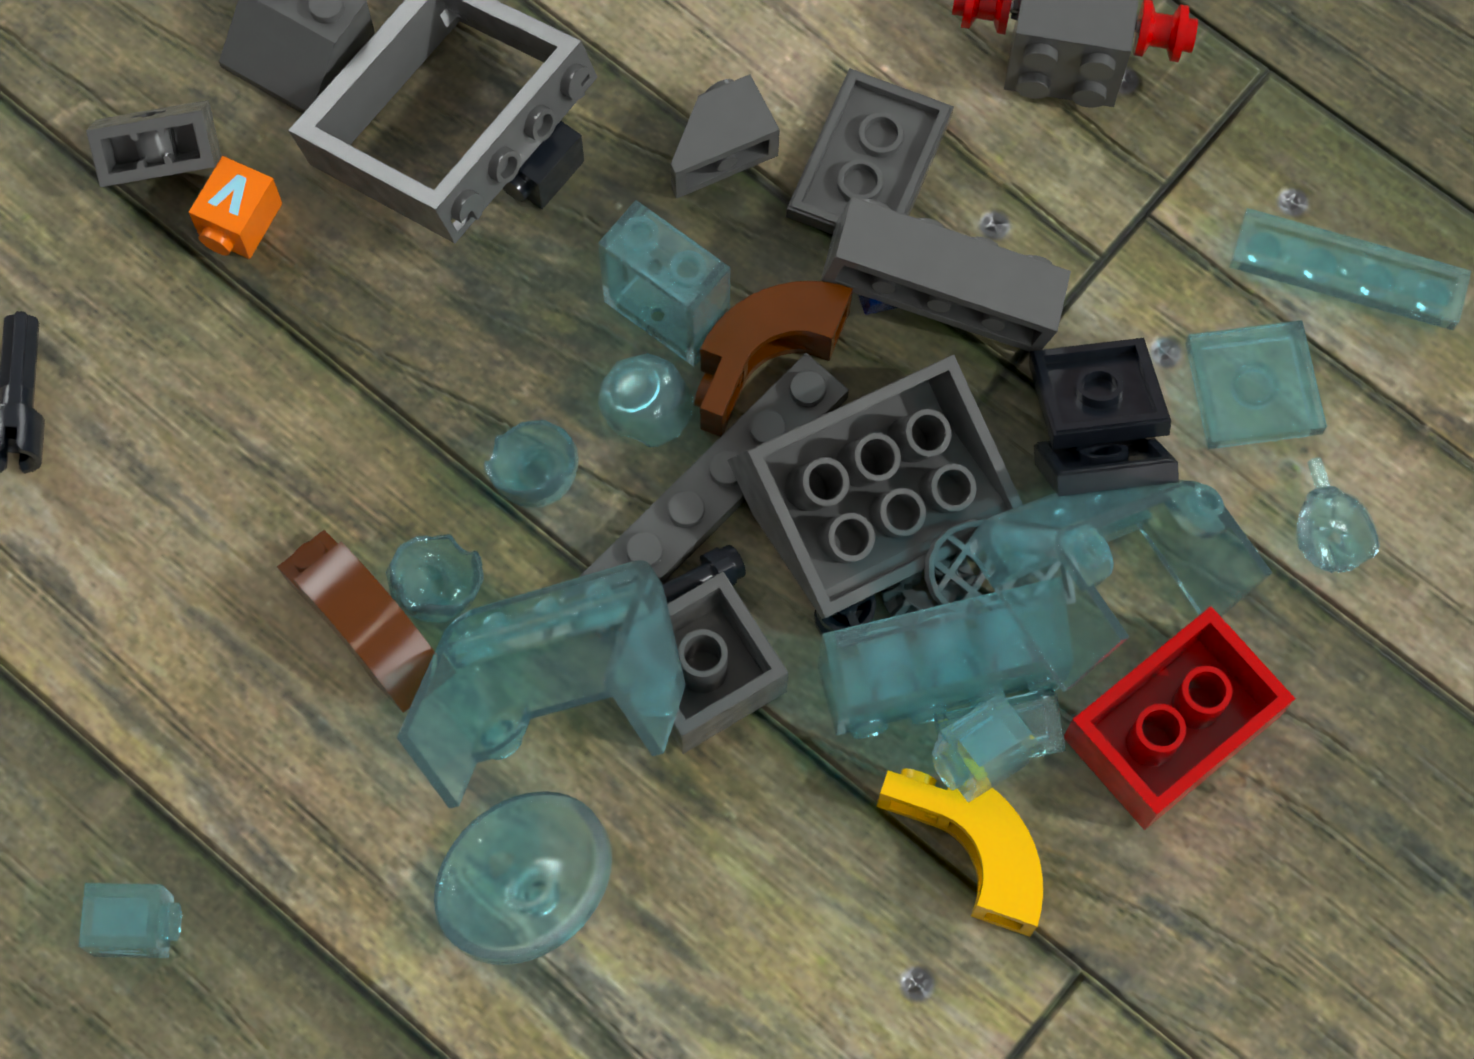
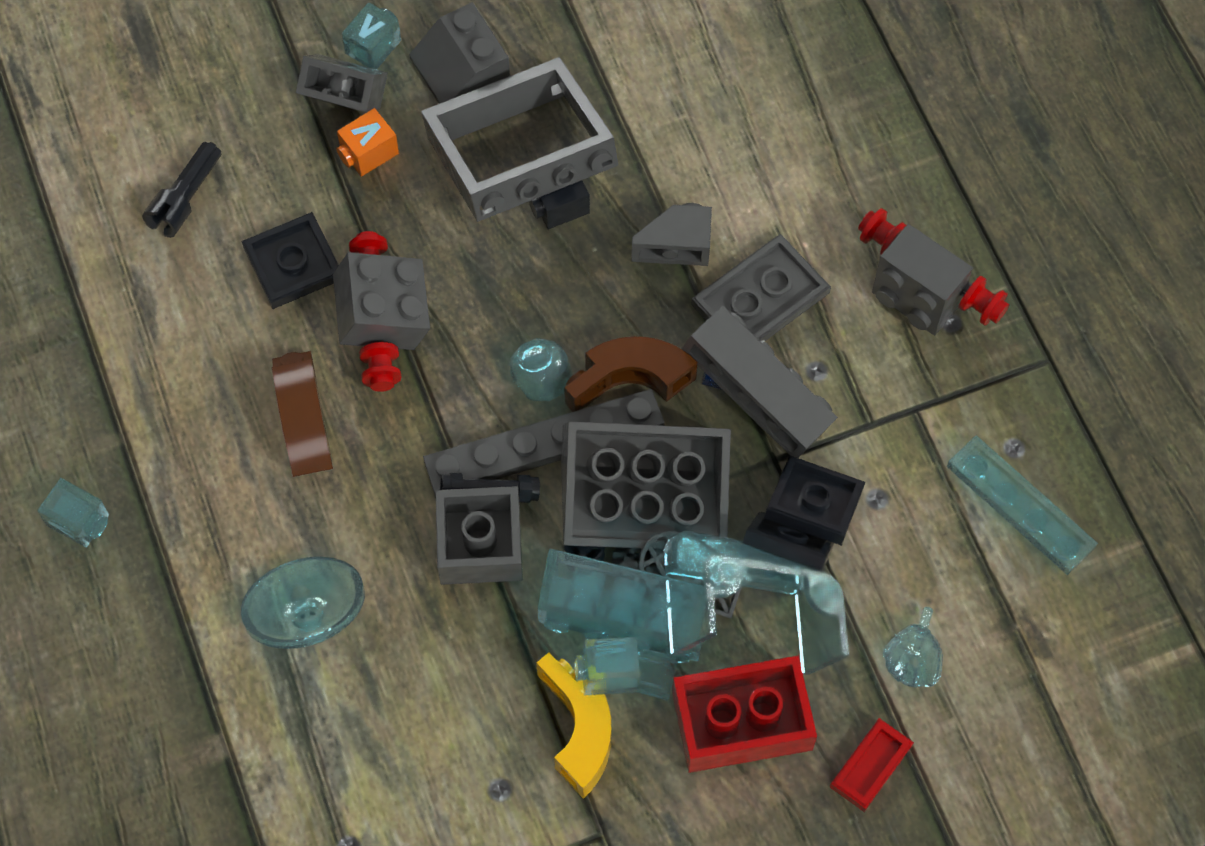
camera: 30 degrees right, 5 degrees down
clear light blue hair [386,534,484,623] -> none
clear light blue windscreen [397,560,685,809] -> none
clear light blue hair [484,420,579,508] -> none
clear light blue window [598,200,731,367] -> none
clear light blue tile [1185,320,1327,449] -> none
none -> black tile [241,212,339,309]
none -> dark grey brick [333,231,430,392]
none -> clear light blue brick [342,2,401,70]
none -> red tile [830,718,914,812]

